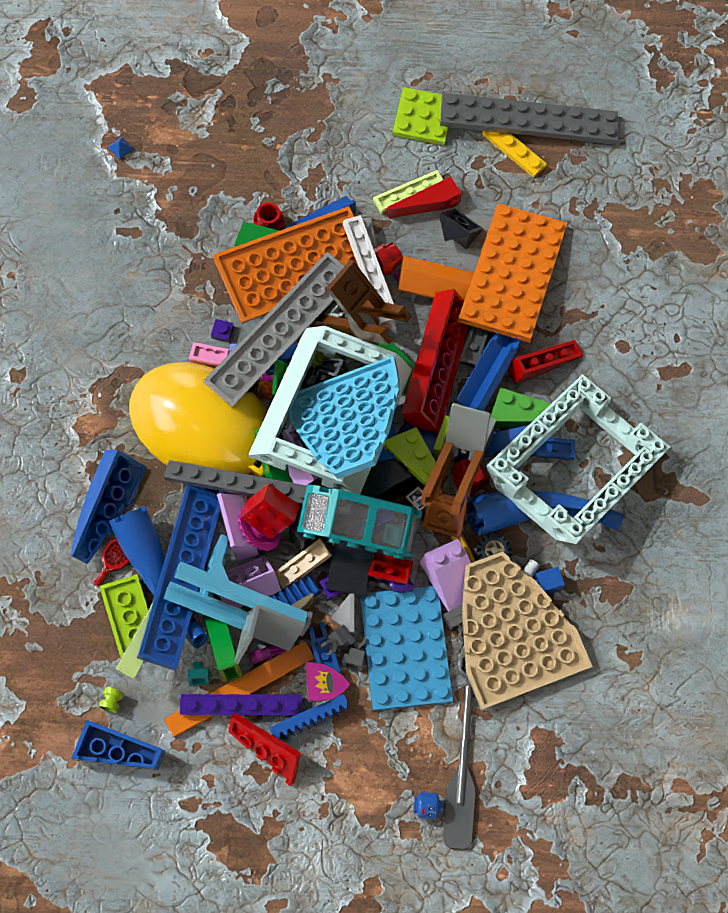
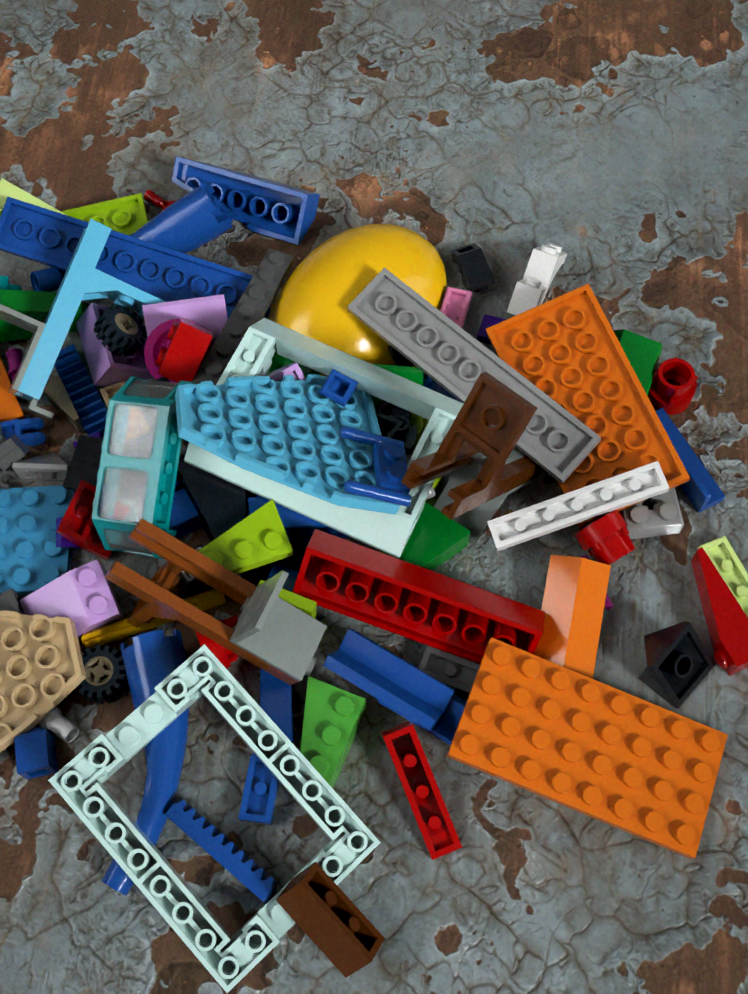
camera: 100 degrees right, 5 degrees down
none -> black wheel [94,305,147,357]
none -> blue gear [164,799,278,904]
none -> reddish brown brick [276,861,385,978]
none -> blue slope [319,369,358,407]
none -> blue plate [340,426,411,507]
none -> black slope [450,243,495,292]
none -> white arch [507,242,567,315]

